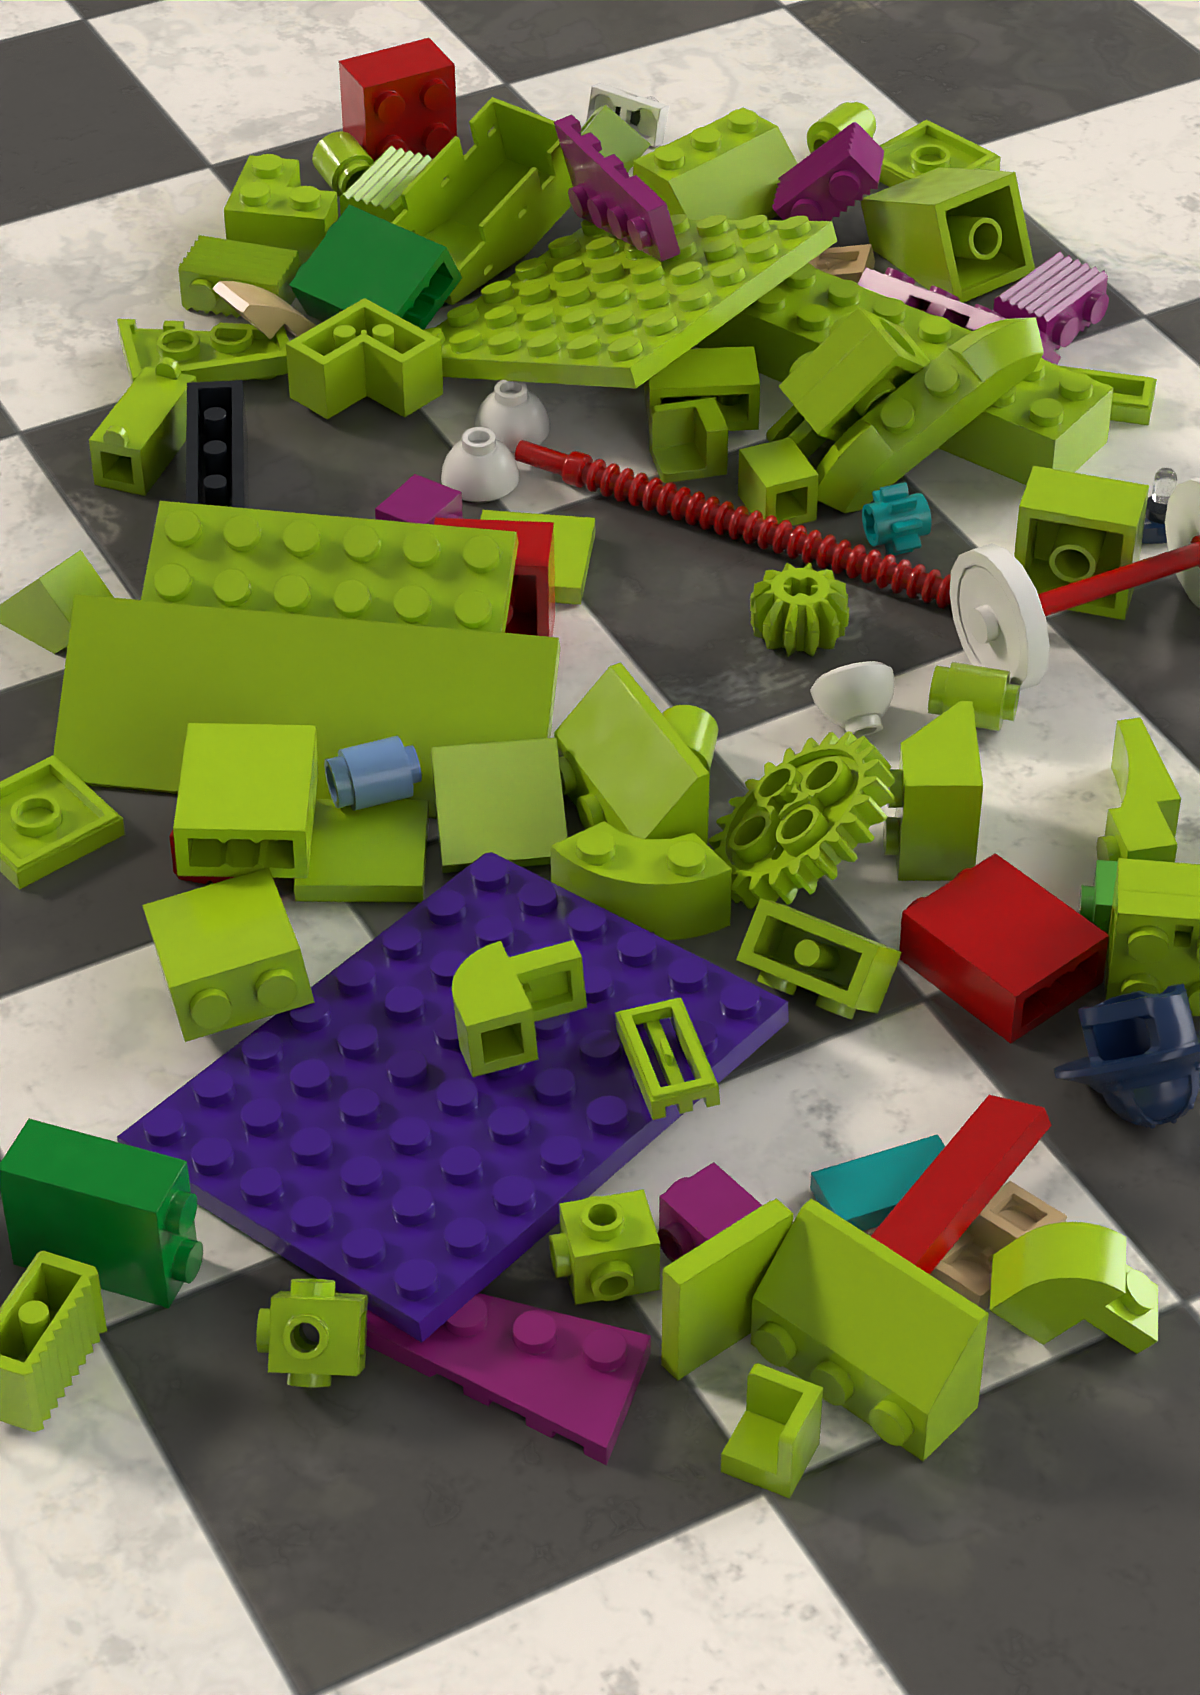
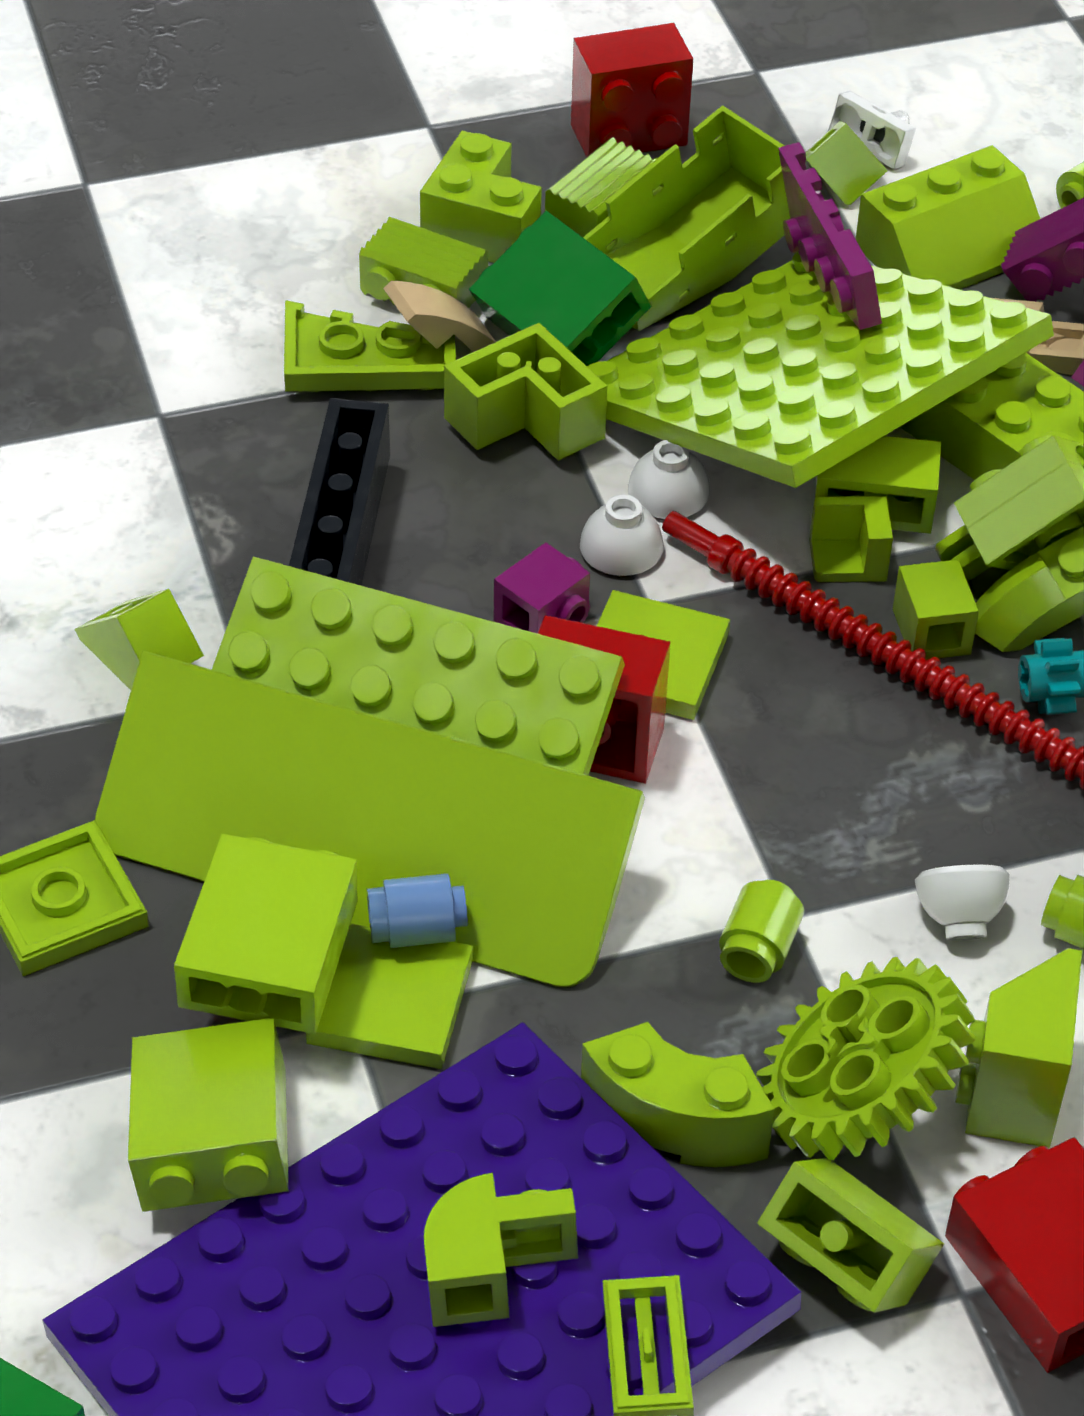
camera: 10 degrees right, 5 degrees up
lime brick [89,357,196,496] -> none
lime brick [312,131,374,197] -> none
lime tile [431,737,567,873] -> none
lime slope [554,662,710,845] -> none
lime gear [750,563,850,657] -> none

